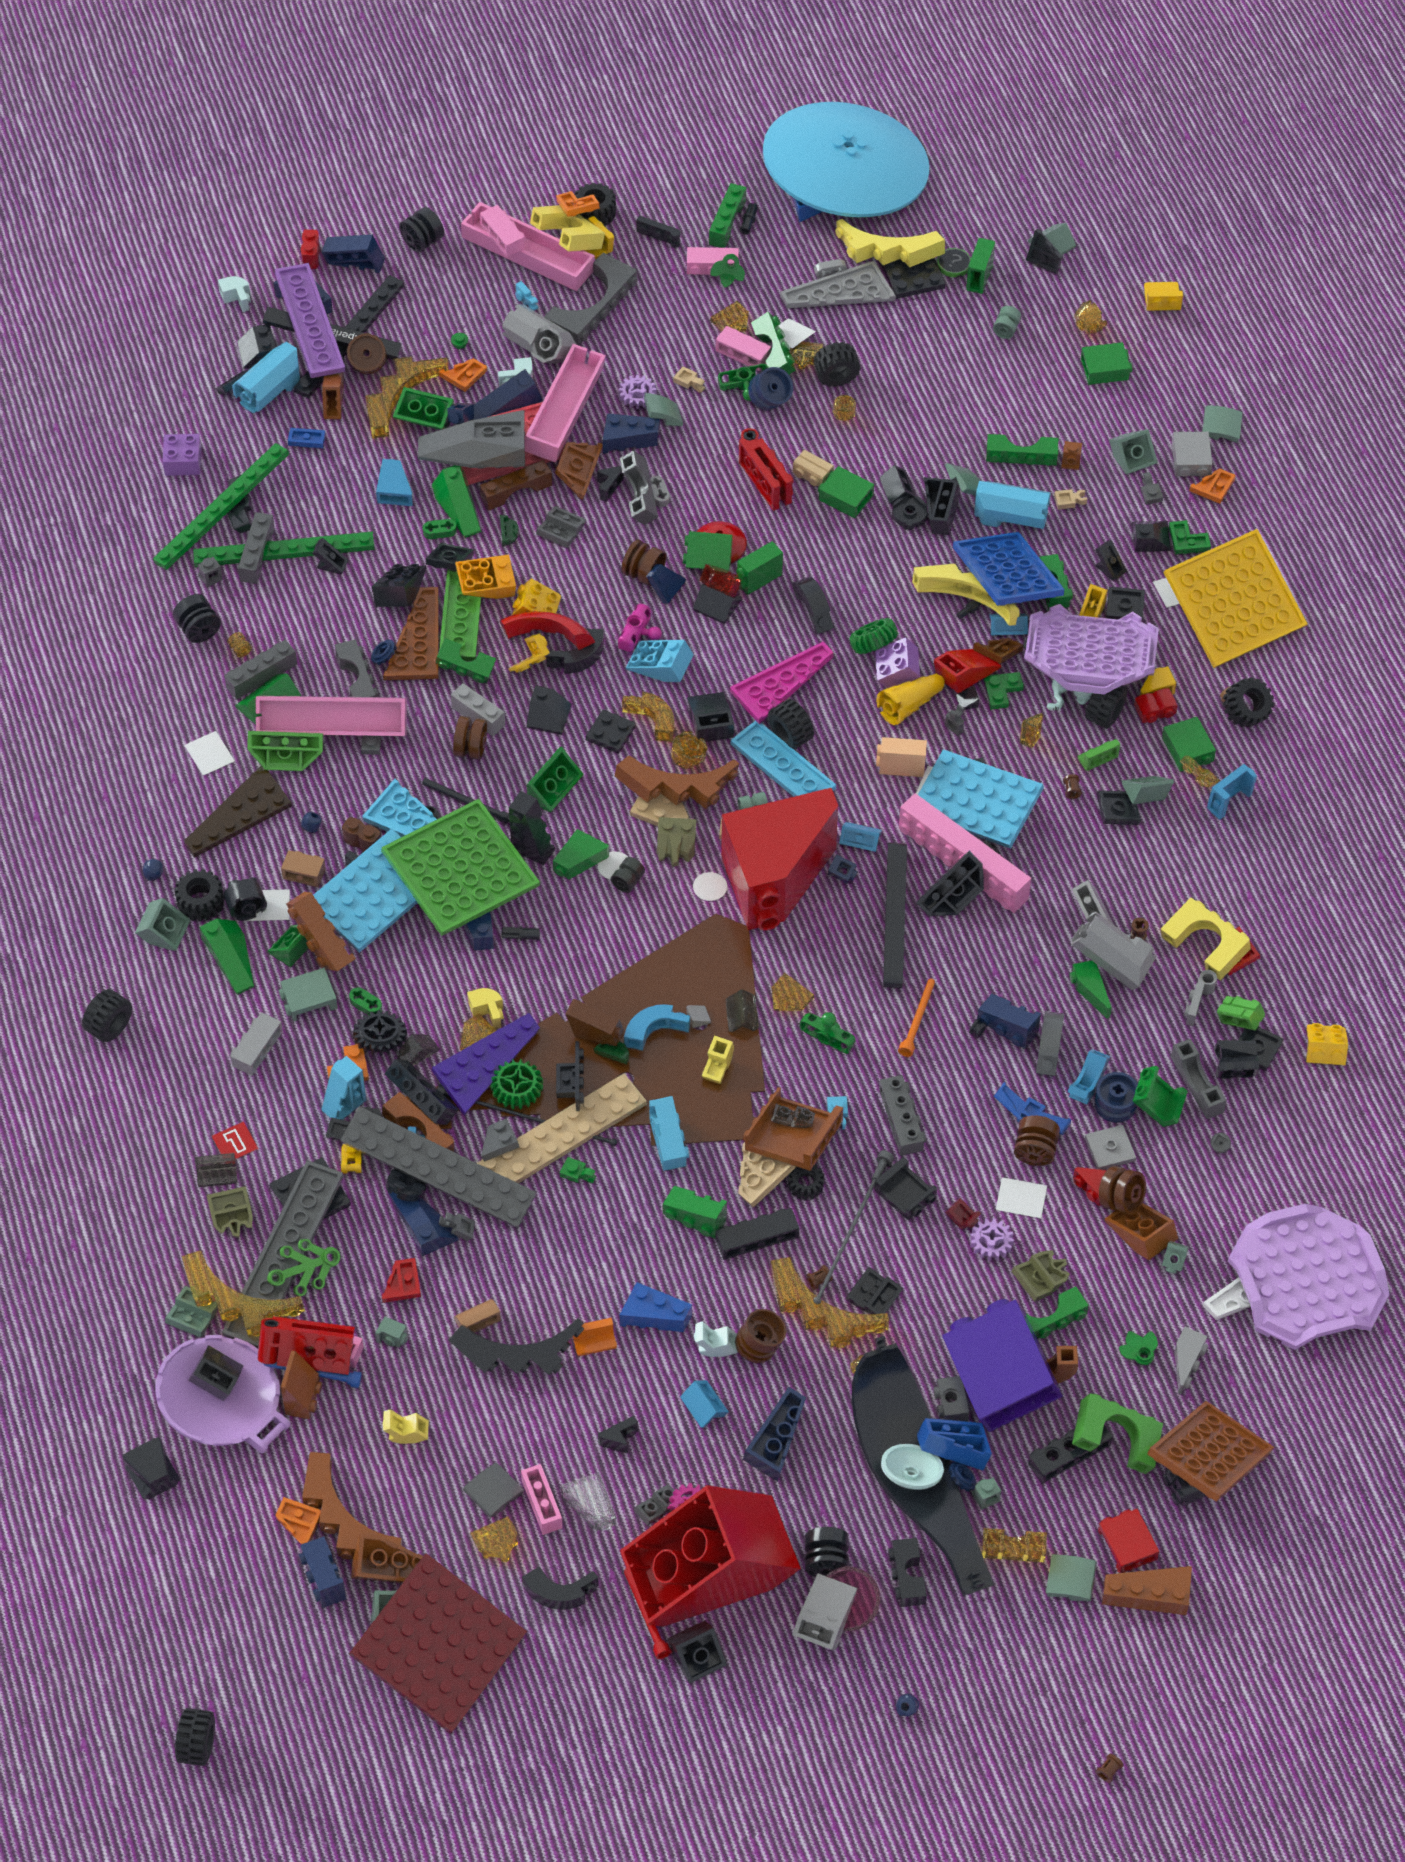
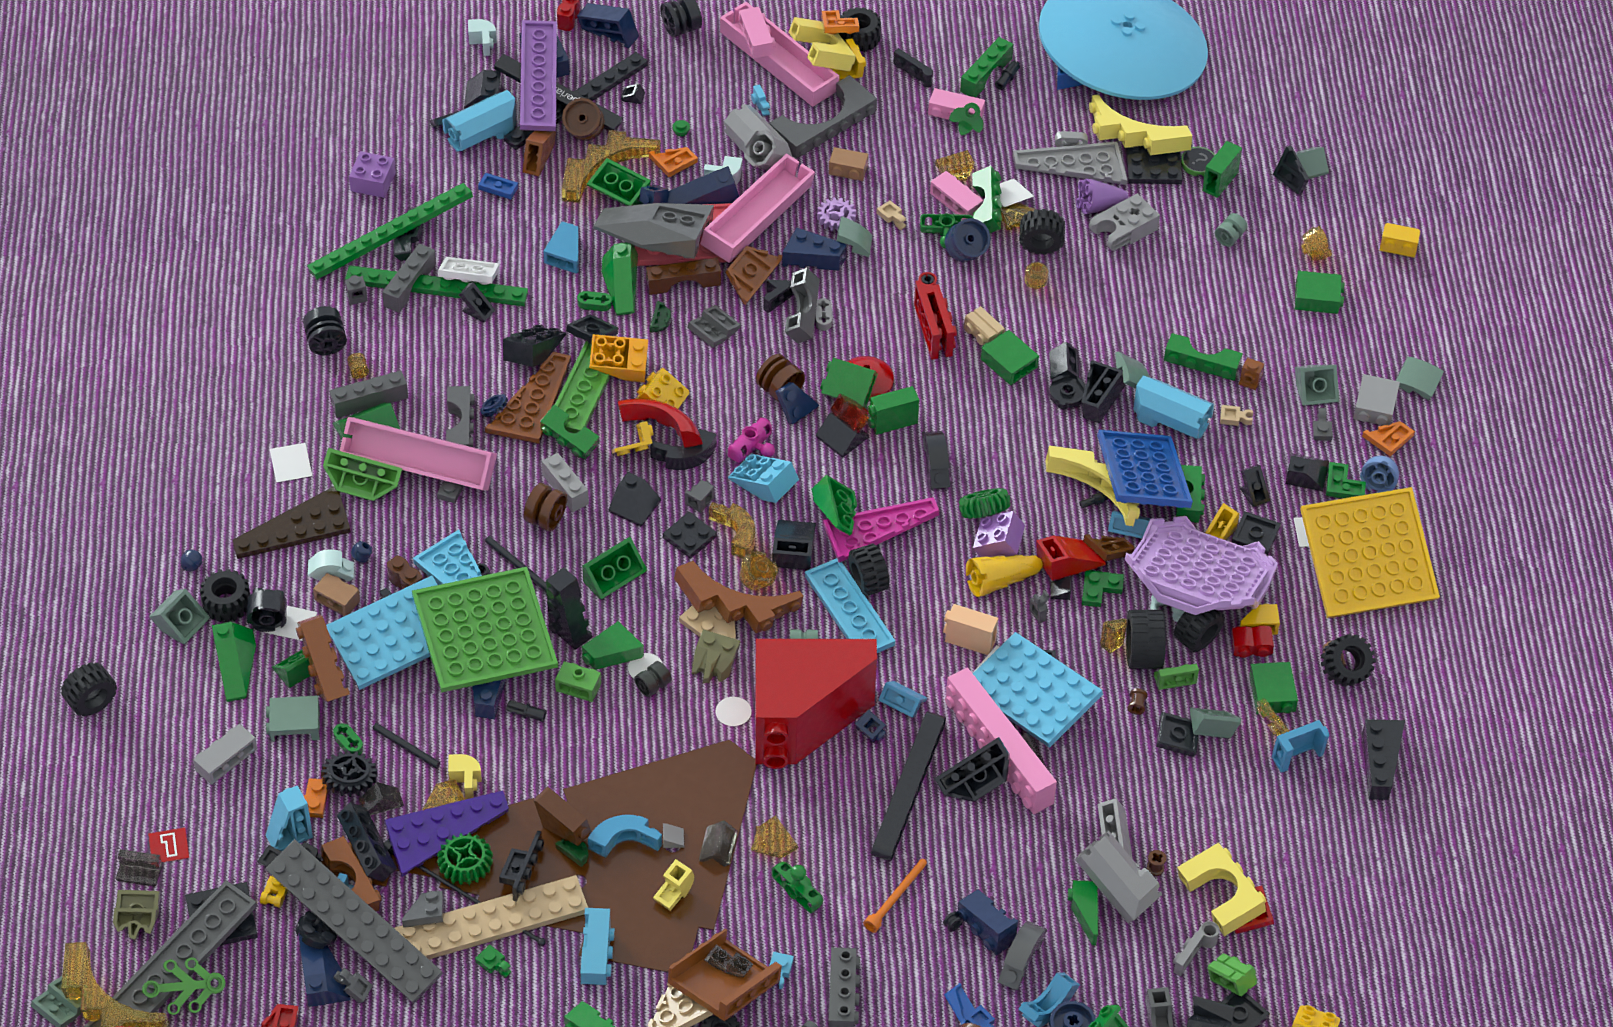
camera: 15 degrees right, 5 degrees down
none -> light aqua brick [308,550,354,581]
none -> black bar [373,723,440,769]
none -> white plate [438,257,500,285]
none -> bright green brick [555,661,601,702]
none -> black slope [621,83,645,104]
none -> dark grey brick [685,480,714,513]
none -> green wedge [811,475,857,536]
none -> medium nougat brick [829,147,869,181]
none -> medium lavender cone [1076,179,1128,214]
none -> light grey brick [1089,193,1160,251]
none -> black tyre [1126,610,1166,669]
none -> medium blue cylinder [1360,455,1400,493]
none -> black wedge [1362,719,1405,800]

